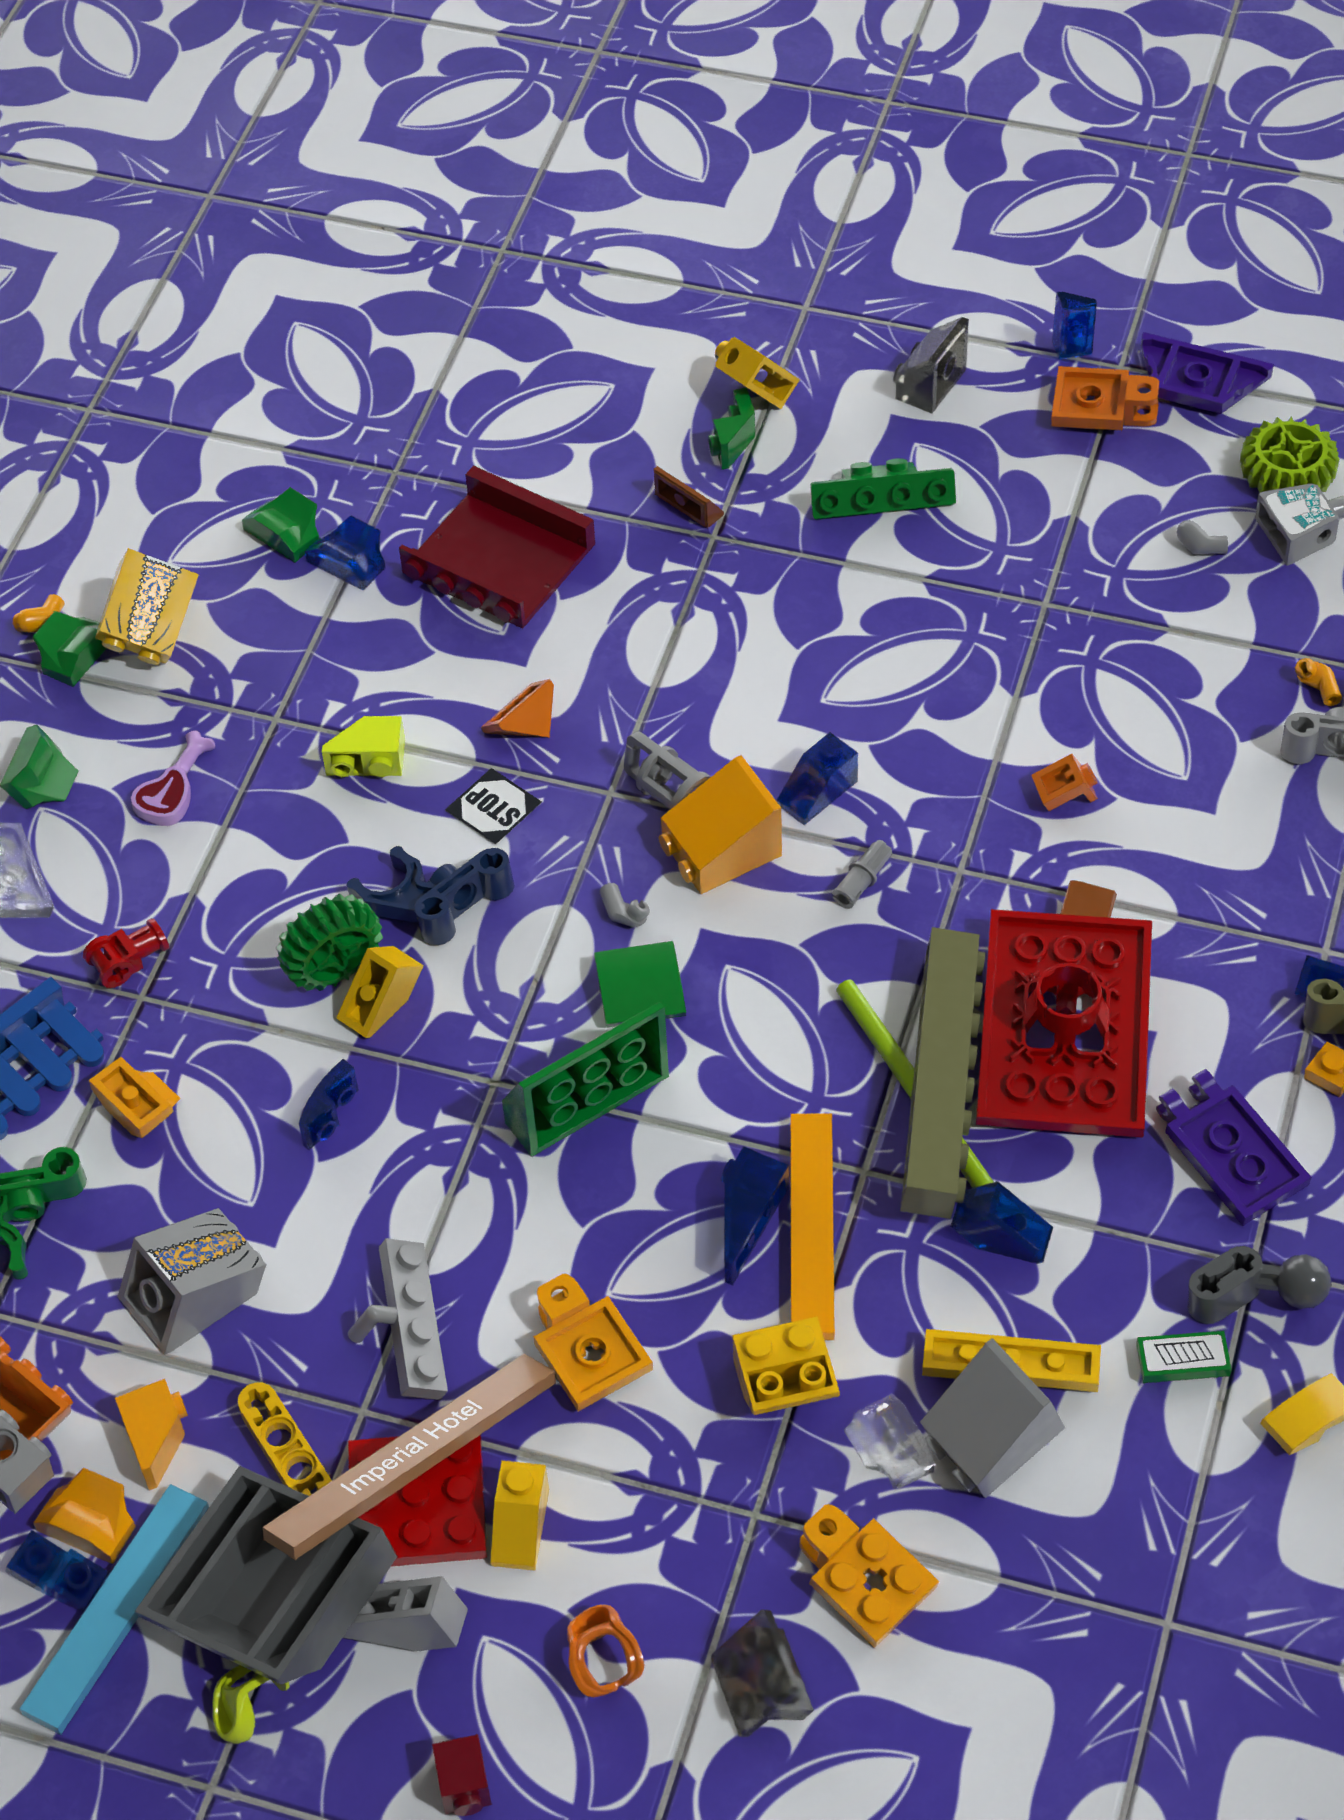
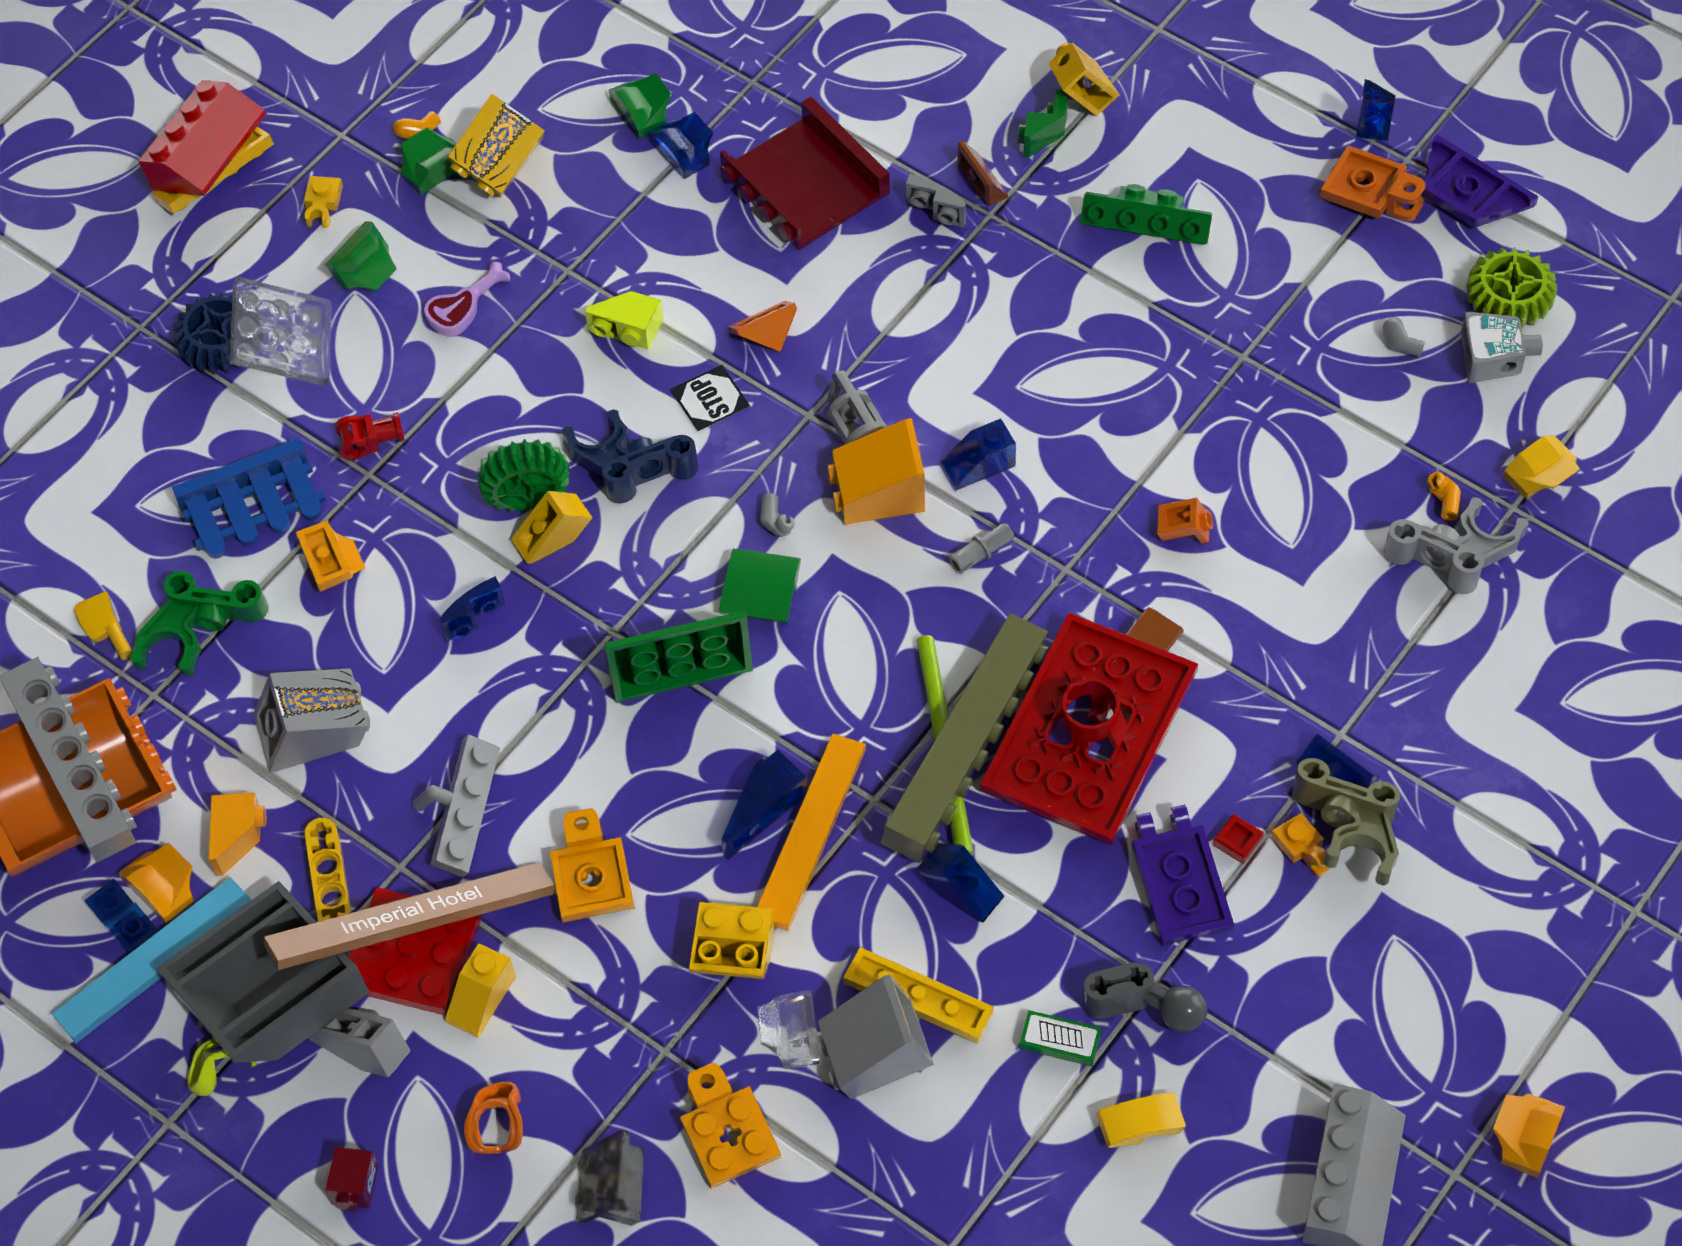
camera: 20 degrees right, 5 degrees up
clear smoke slope [893,317,969,414] -> none
none -> light grey slope [906,174,966,228]
none -> red tile [1213,813,1264,864]

